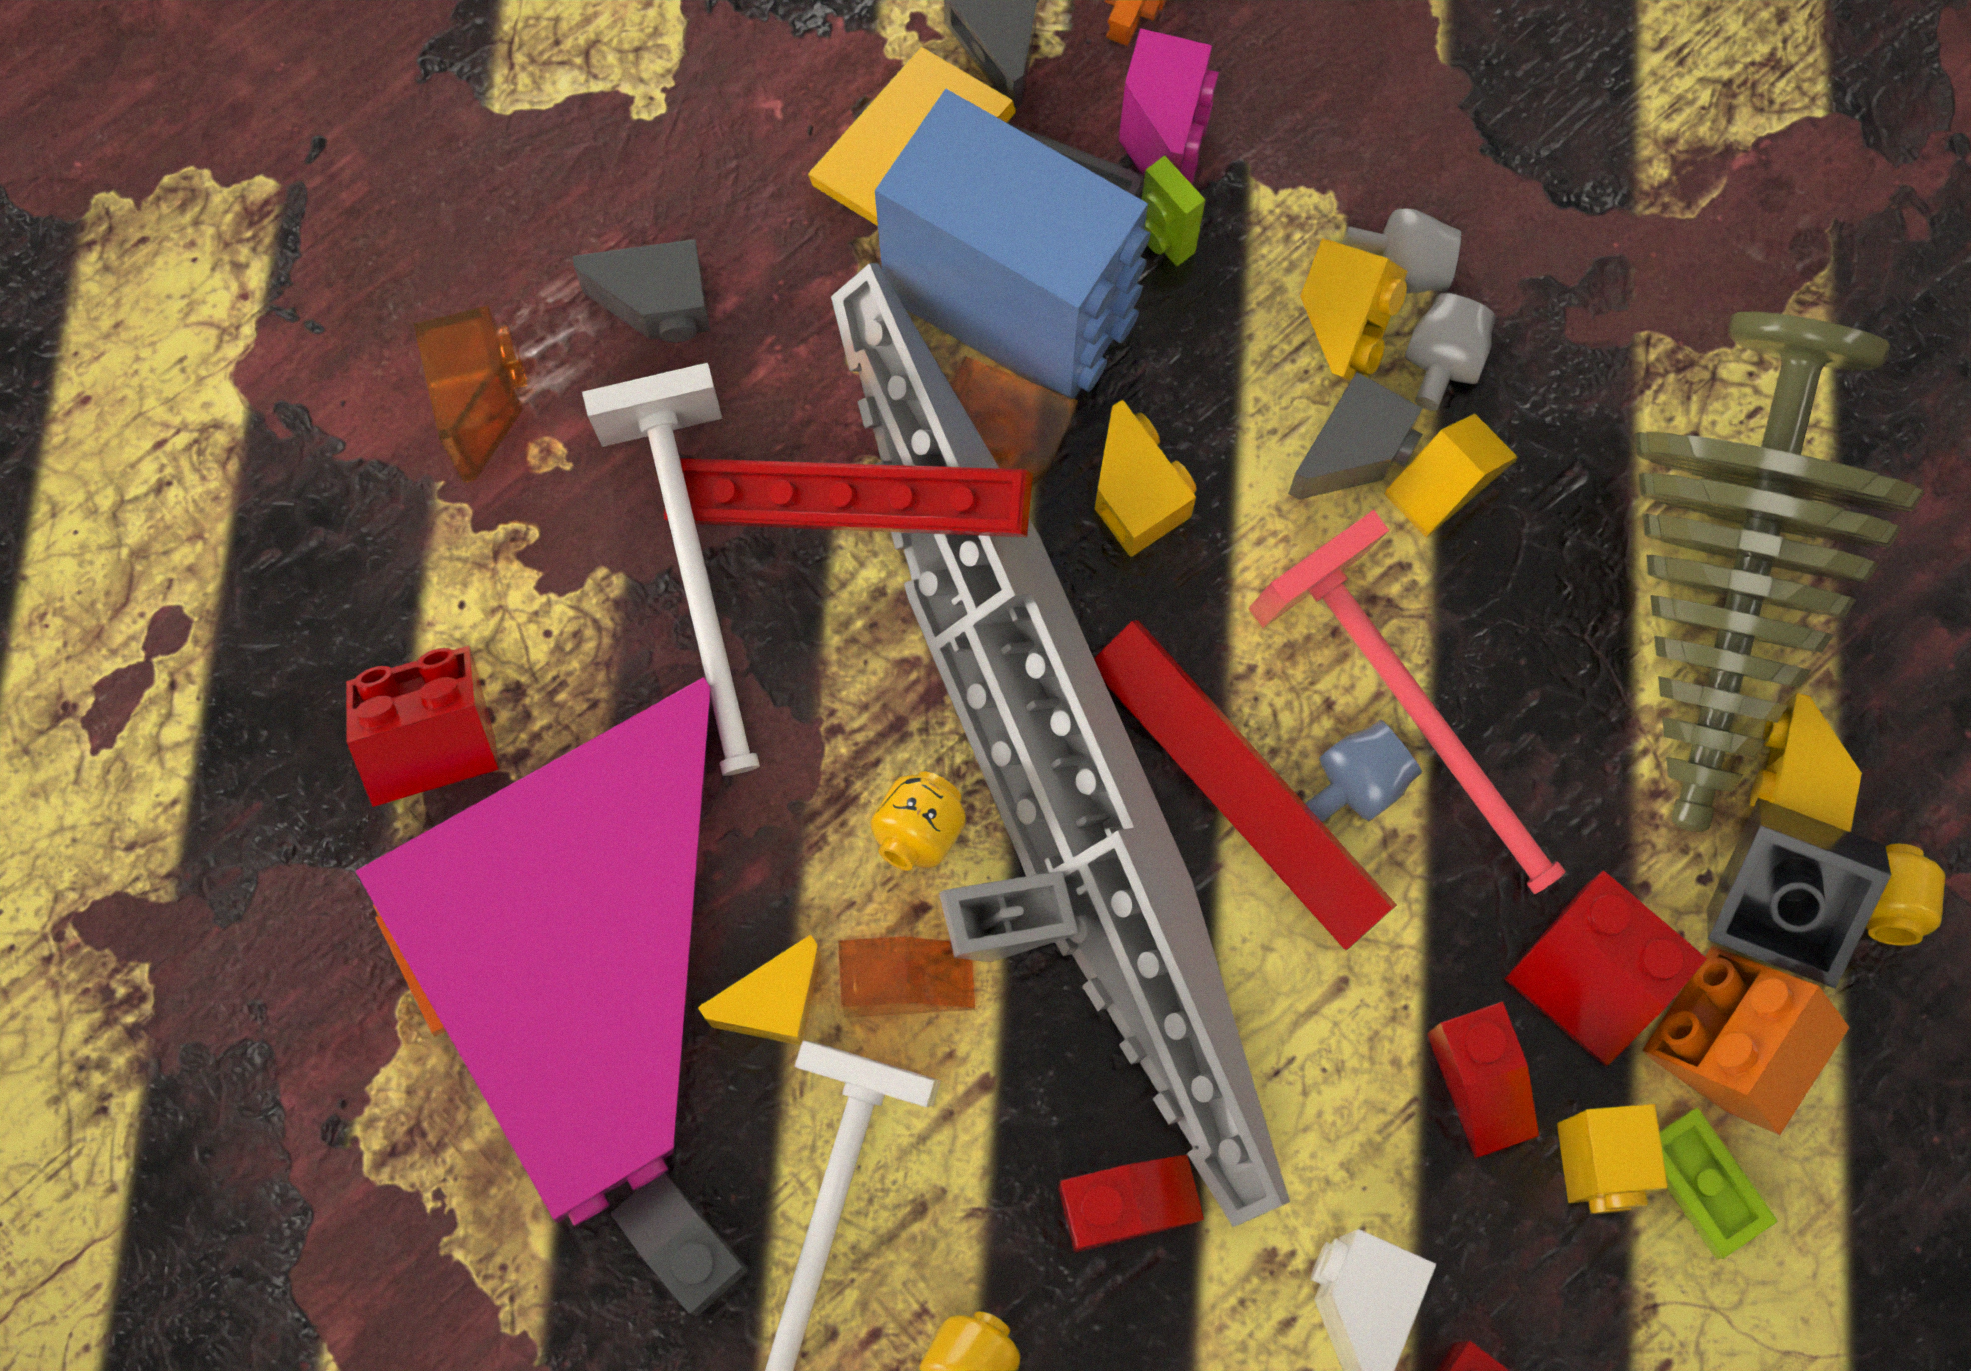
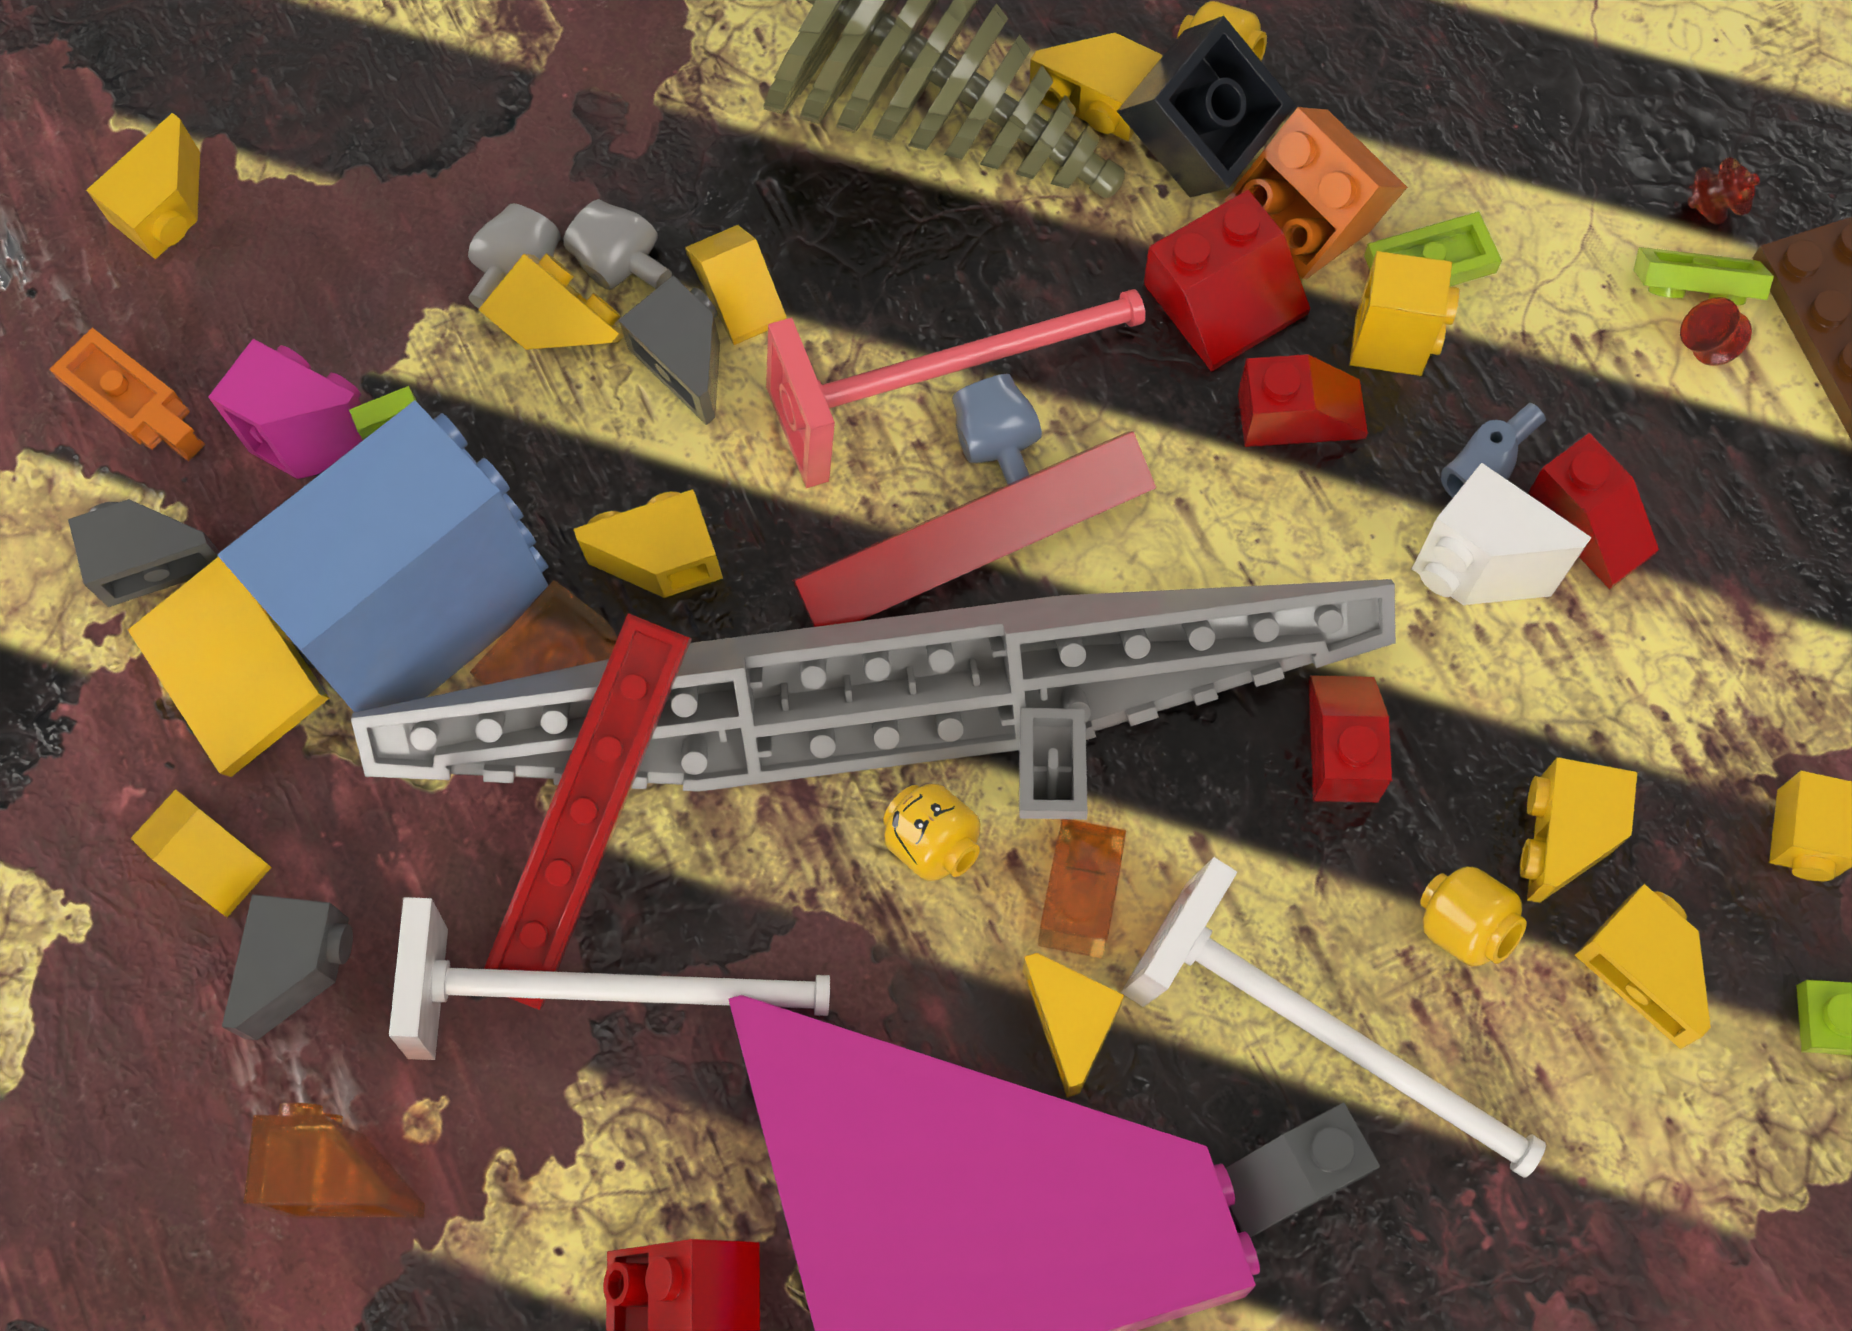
camera: 70 degrees left, 5 degrees down
none -> yellow slope [131,789,272,917]
none -> sand blue piece [1441,403,1546,498]

